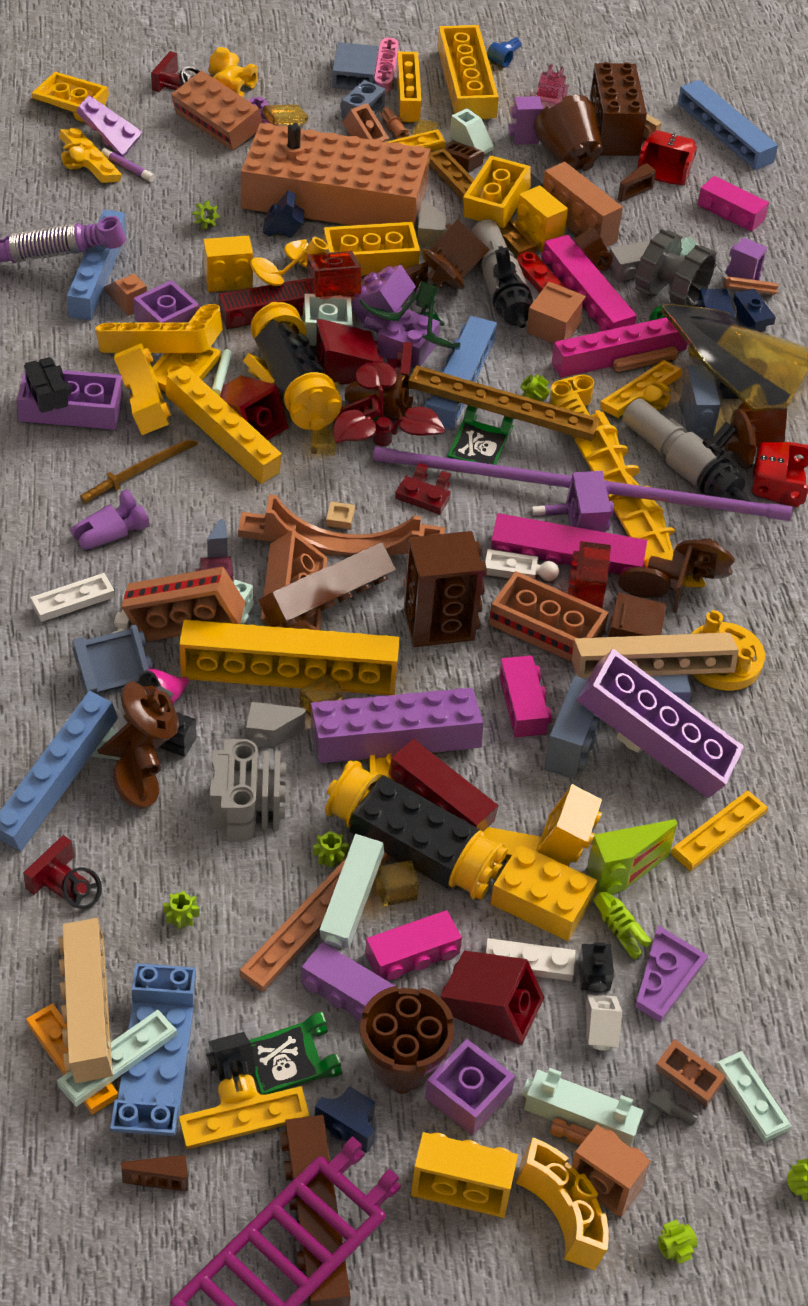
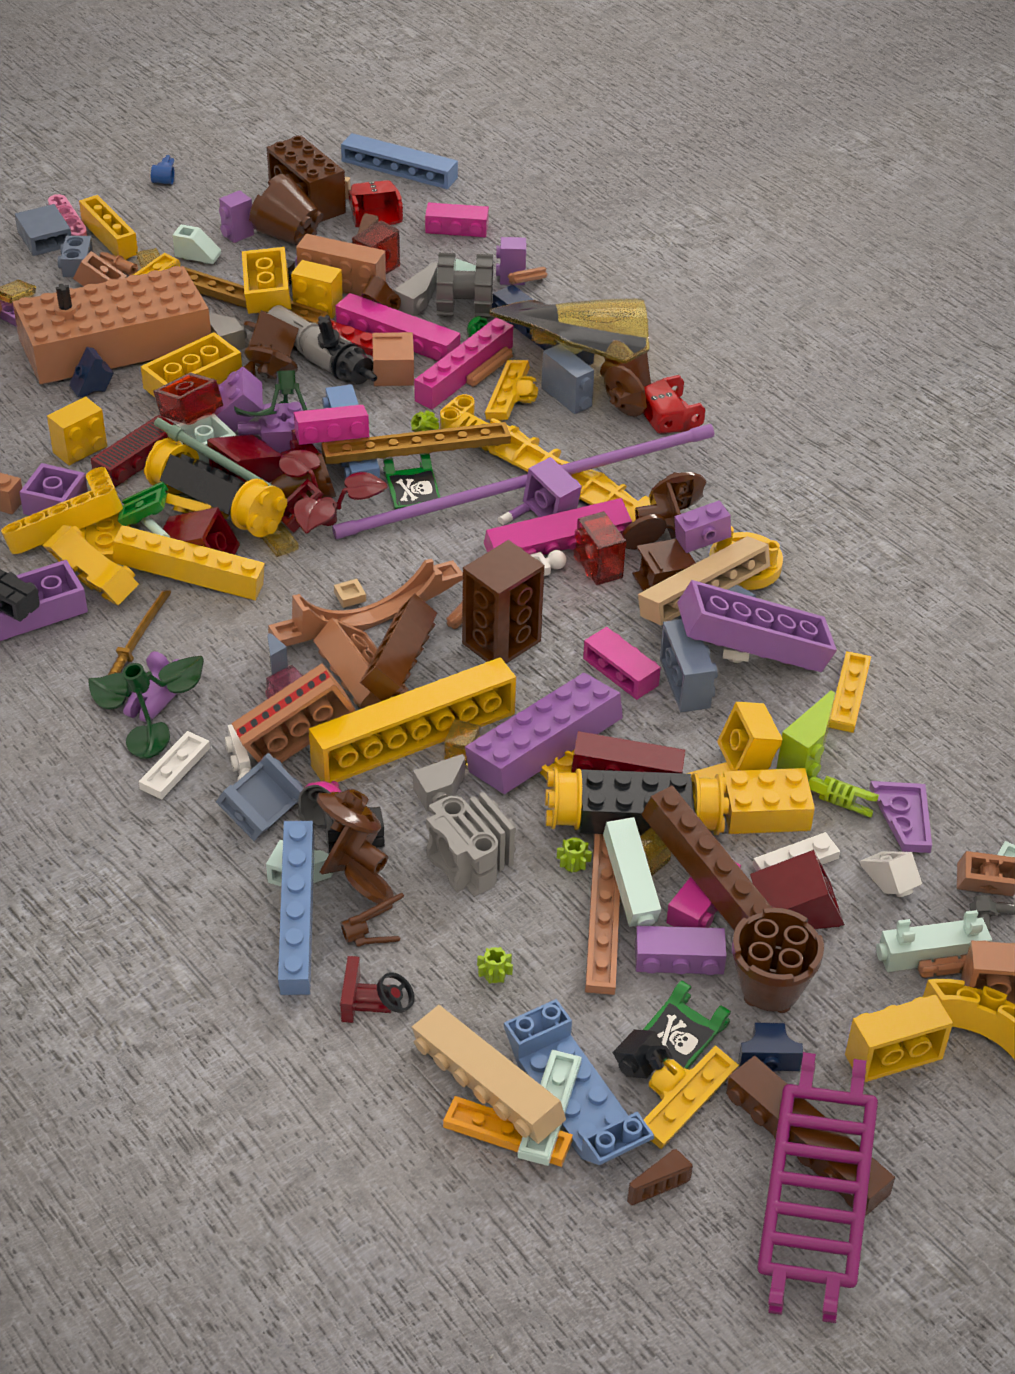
camera: 30 degrees left, 5 degrees down
lime gear [191,201,220,229] -> none
yellow plant [249,237,341,296] -> none
dark red plate [395,463,451,515] -> none
medium lavender brick [425,1039,515,1136] -> none
yellow brick [437,25,499,120] -> none
reddish brown slope [439,141,484,172] -> none
nougat brick [489,571,609,662] -> none
clear pink brick [537,64,569,104] -> none
black brick [578,942,614,992] -> none
light grey piece [622,398,751,502] -> none
dark blue brick [733,289,776,336] -> none
none -> dark green plant [88,656,204,759]
none -> green plate [118,481,168,526]
none -> sand green bar [154,417,273,486]
none -> dark pink brick [294,404,369,445]
none -> reddish brown plant [340,893,404,947]
none -> clear red brick [352,221,400,274]
none -> reddish brown brick [641,785,772,931]
none -> medium lavender brick [675,500,731,553]

